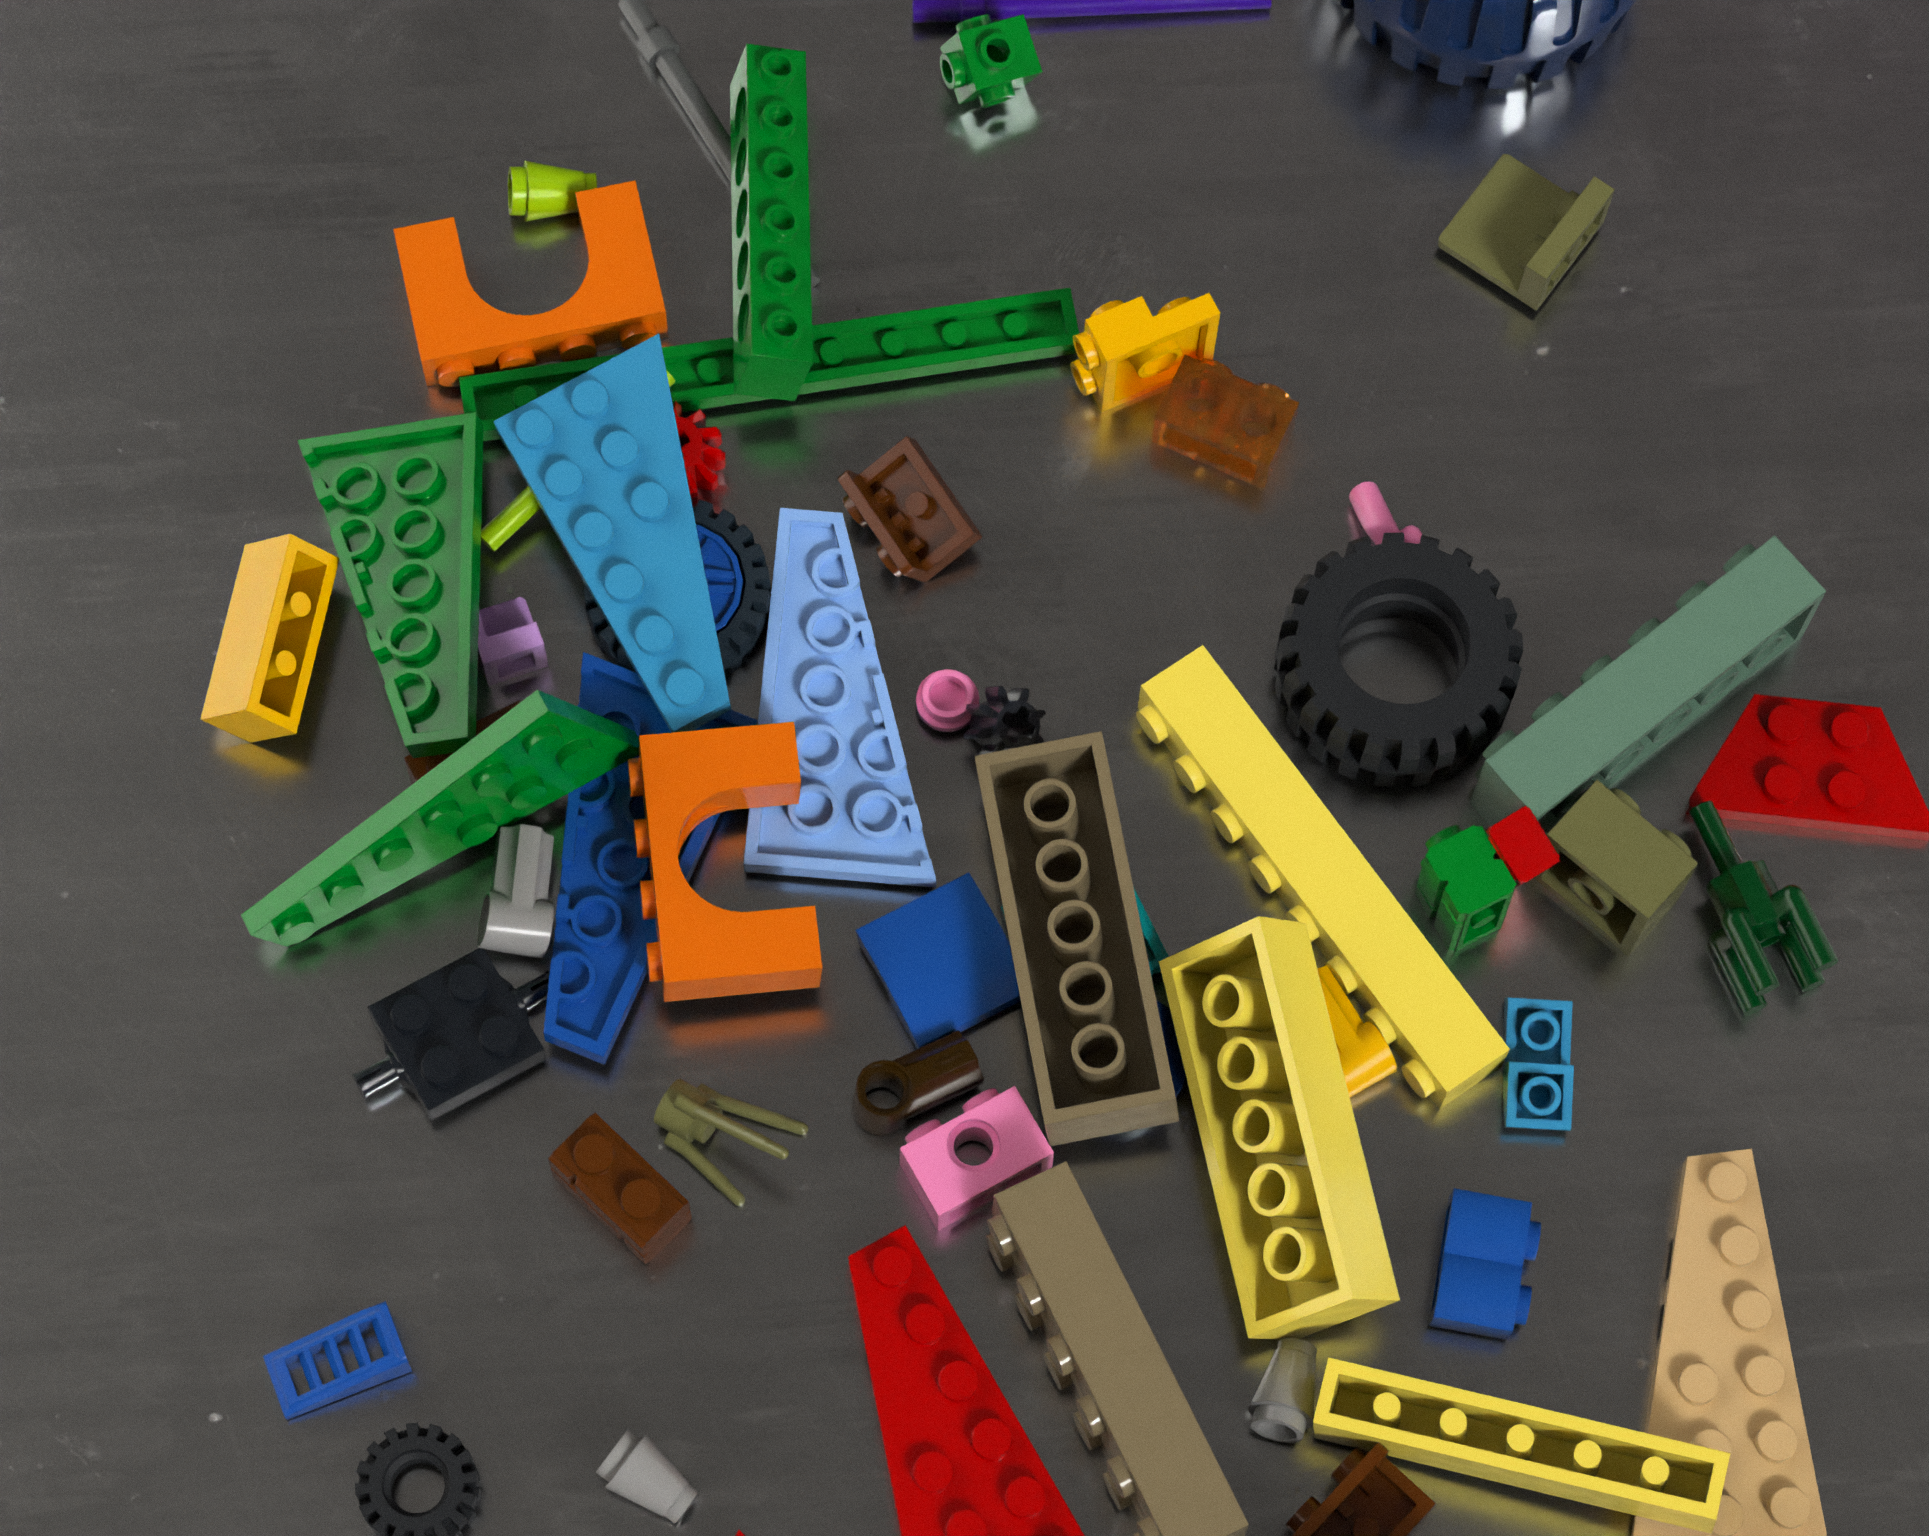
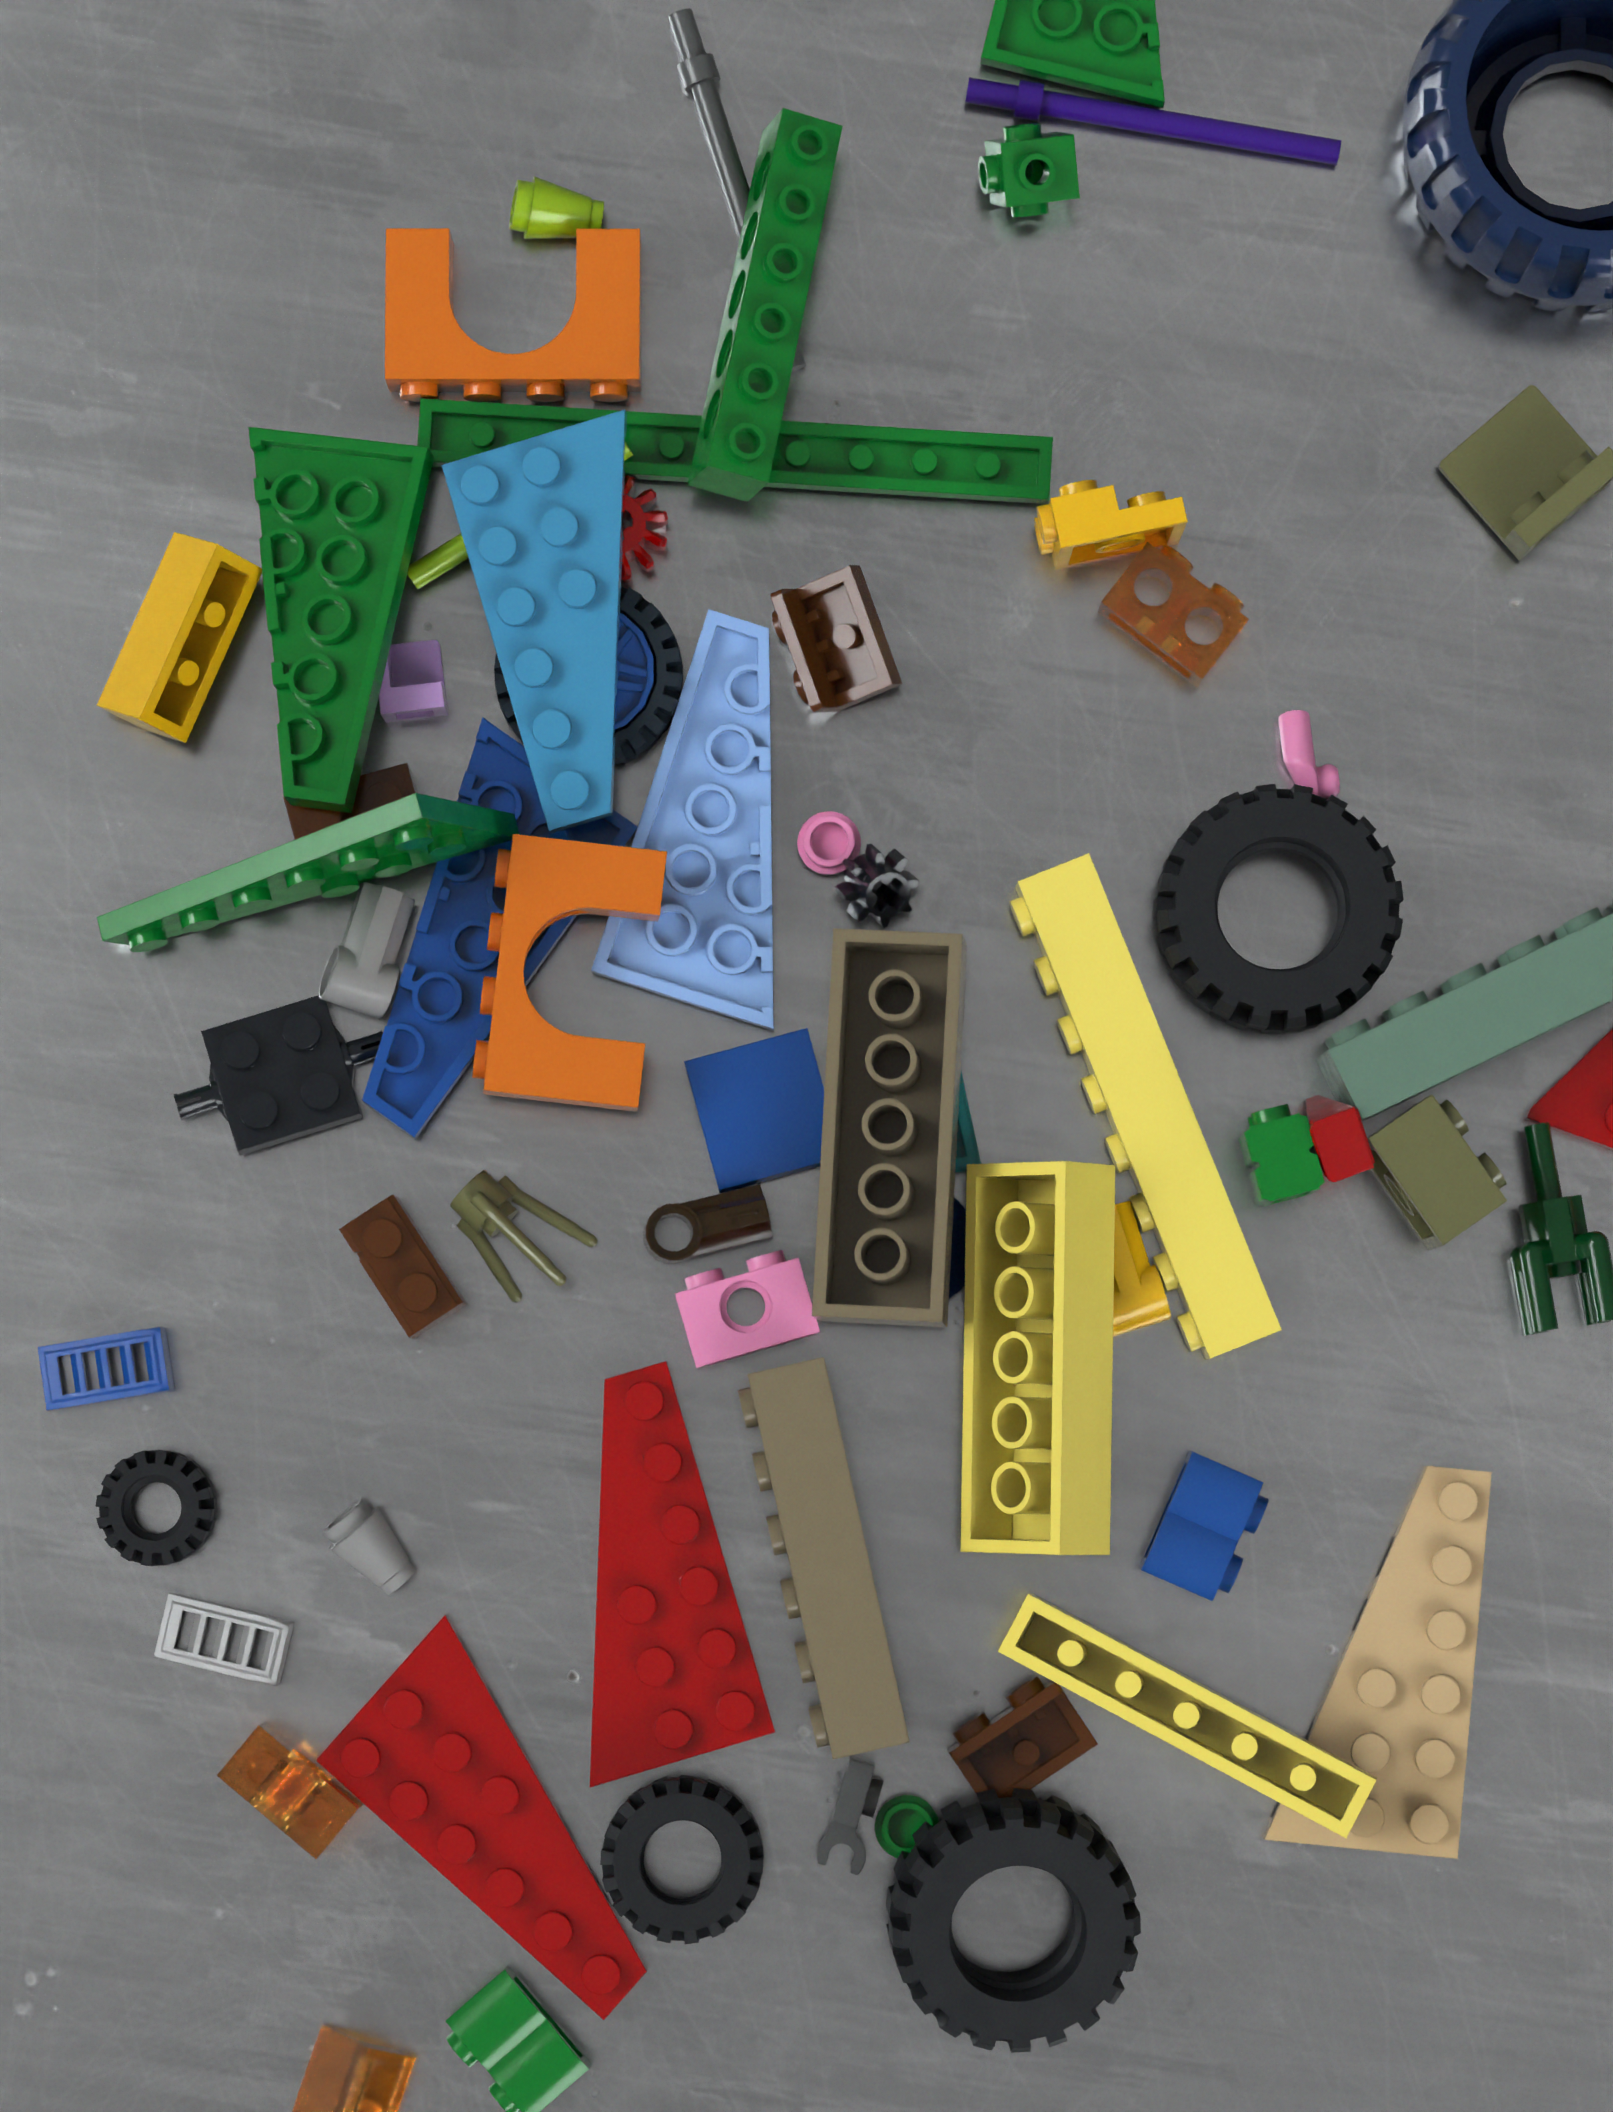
camera: 15 degrees right, 15 degrees up
light grey cone [1248,1337,1317,1443] -> none
dark azure slope [1503,998,1574,1131] -> none

